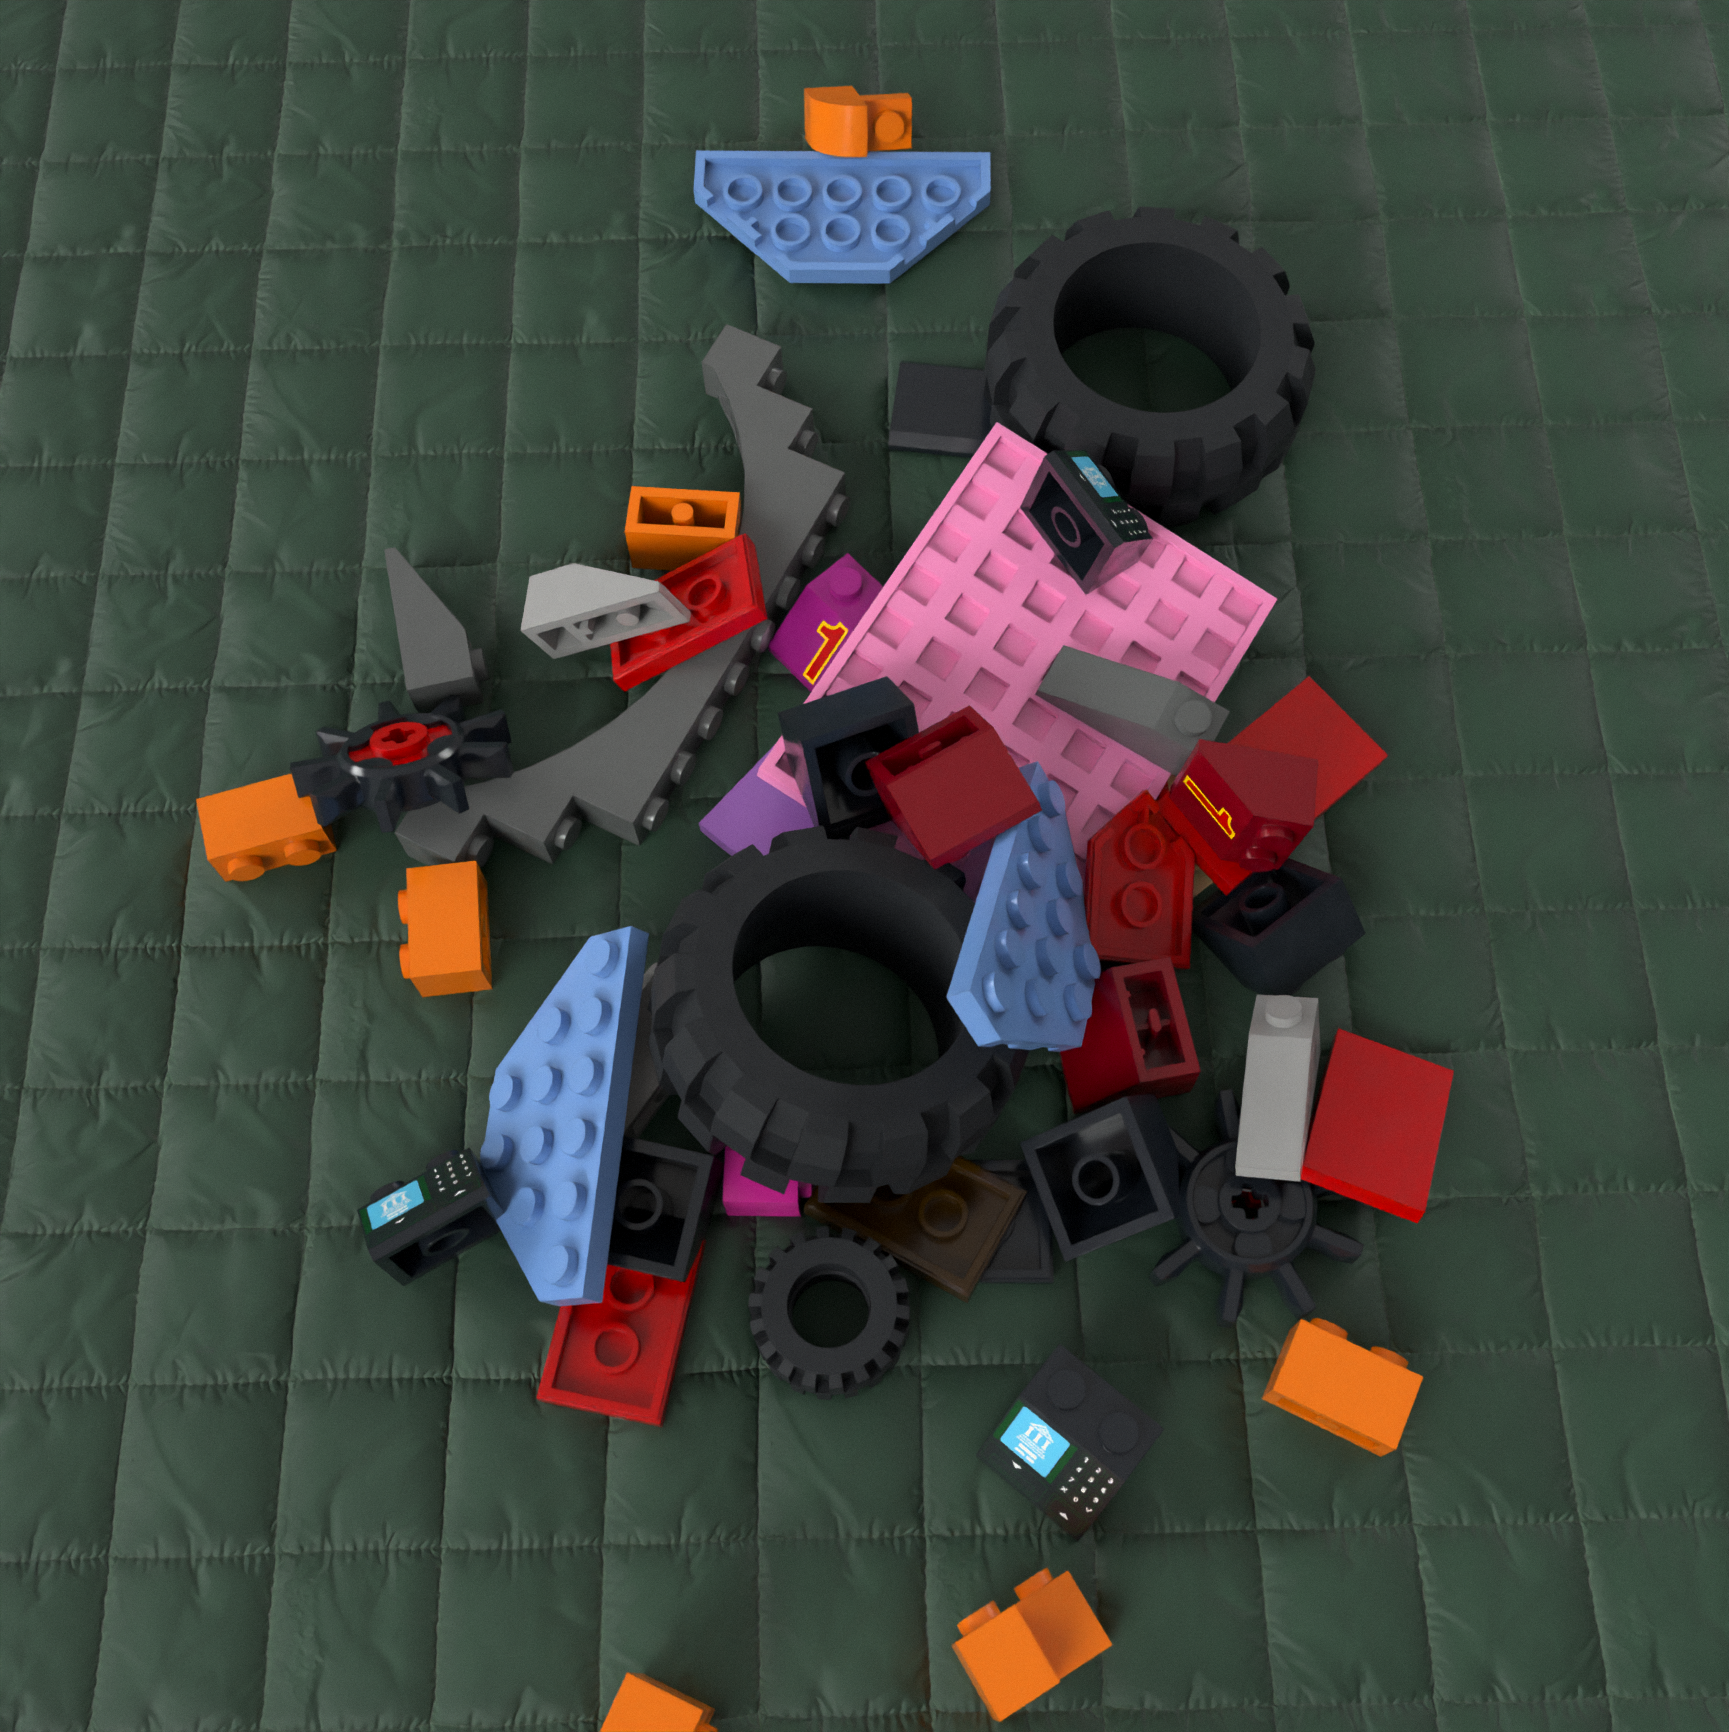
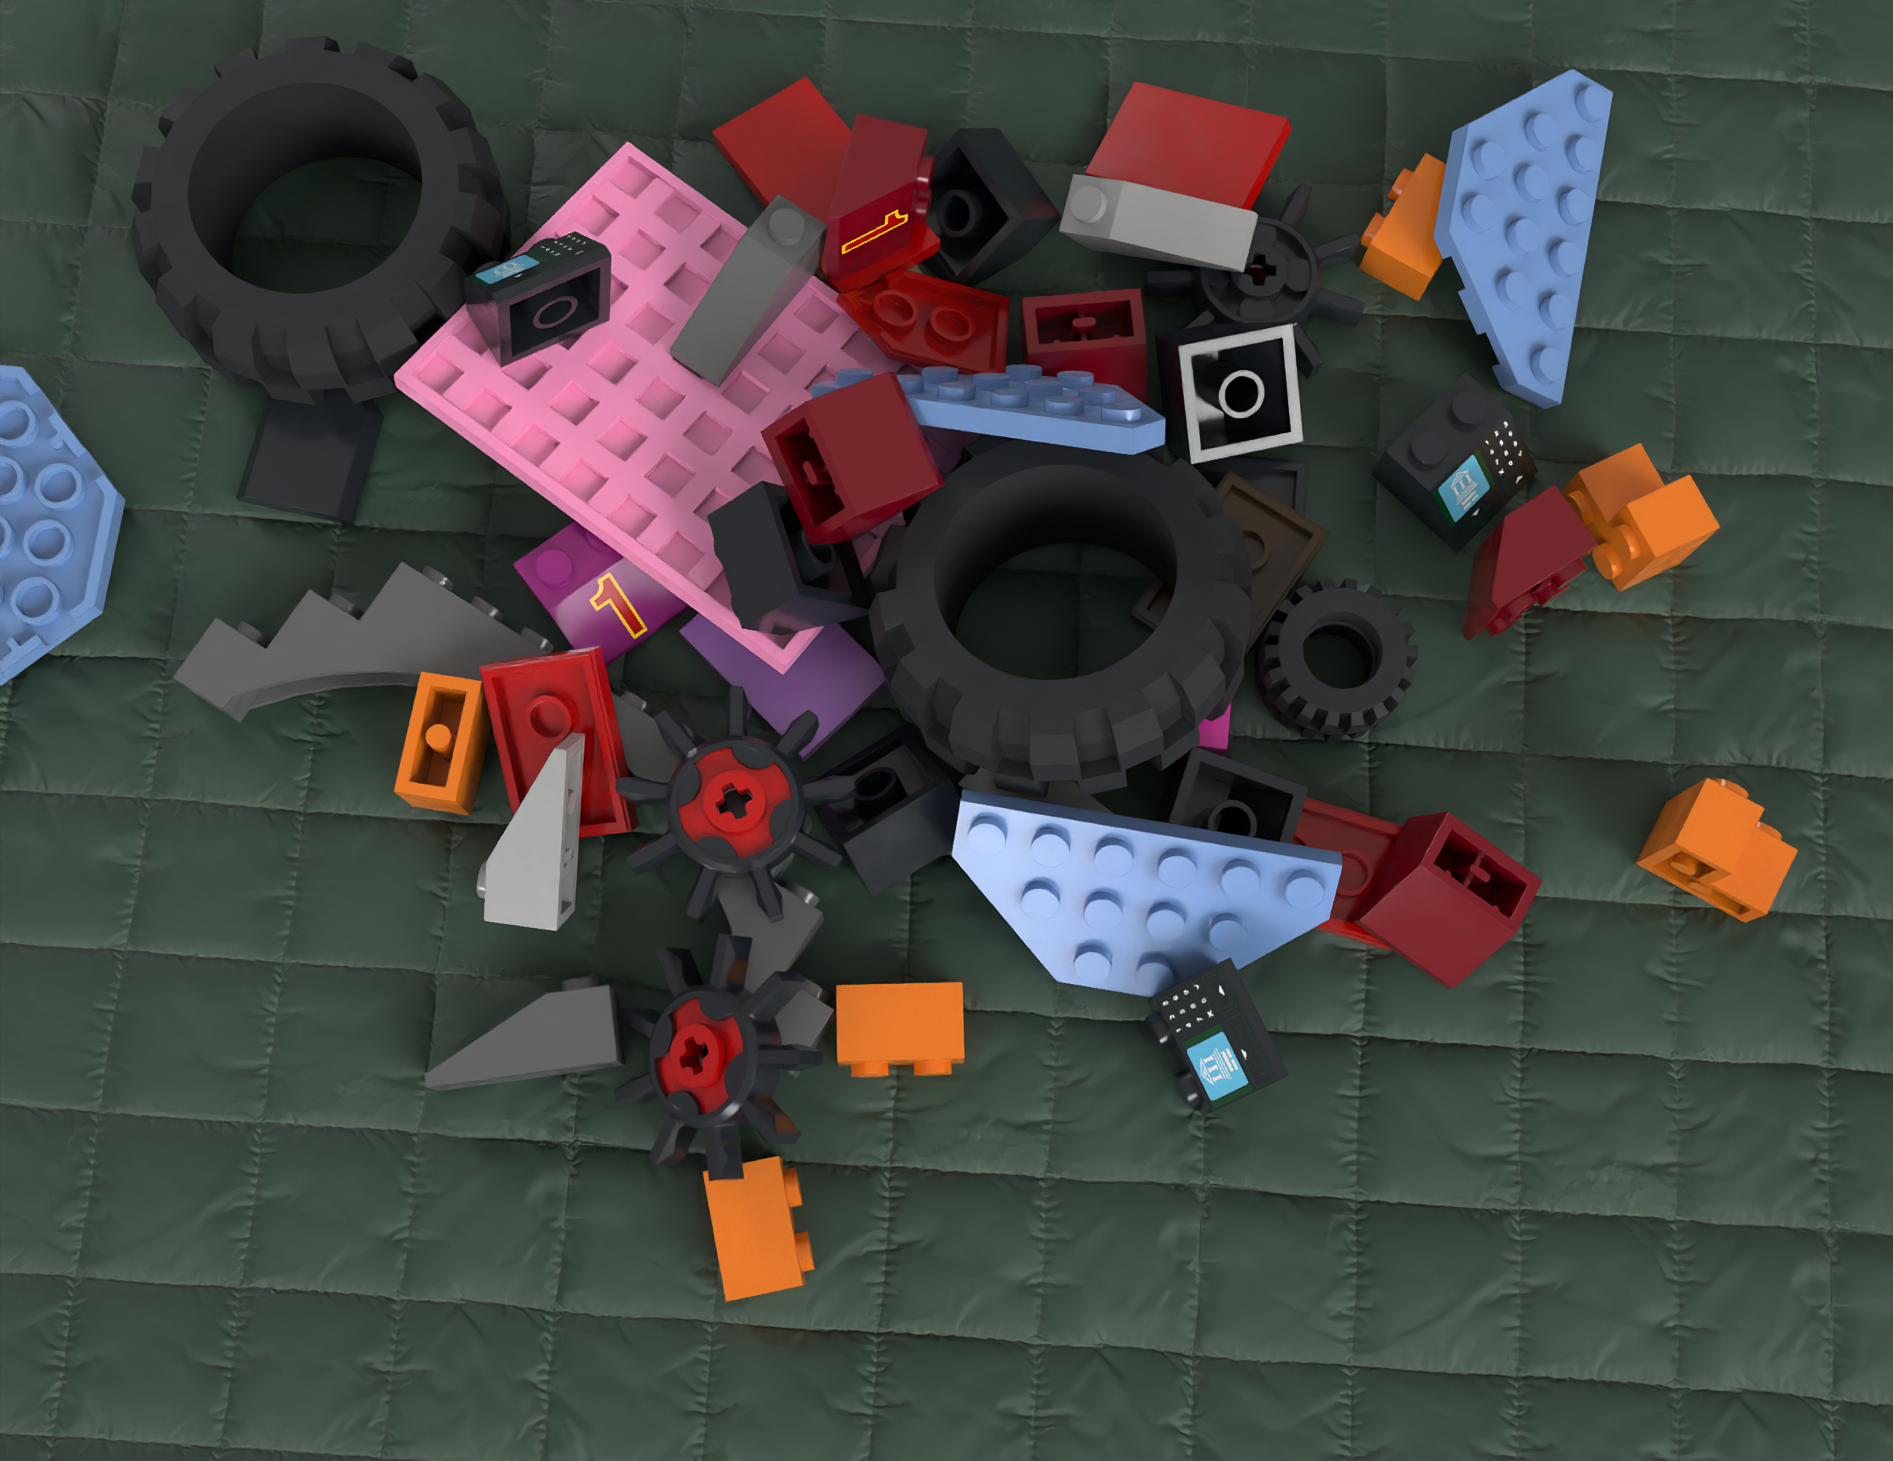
camera: 90 degrees left, 10 degrees up
none -> black gear [615,686,856,924]
none -> black slope [812,725,961,898]
none -> dark red slope [1353,812,1542,988]
none -> medium blue plate [1433,69,1613,409]
none -> dark red slope [1462,485,1598,641]

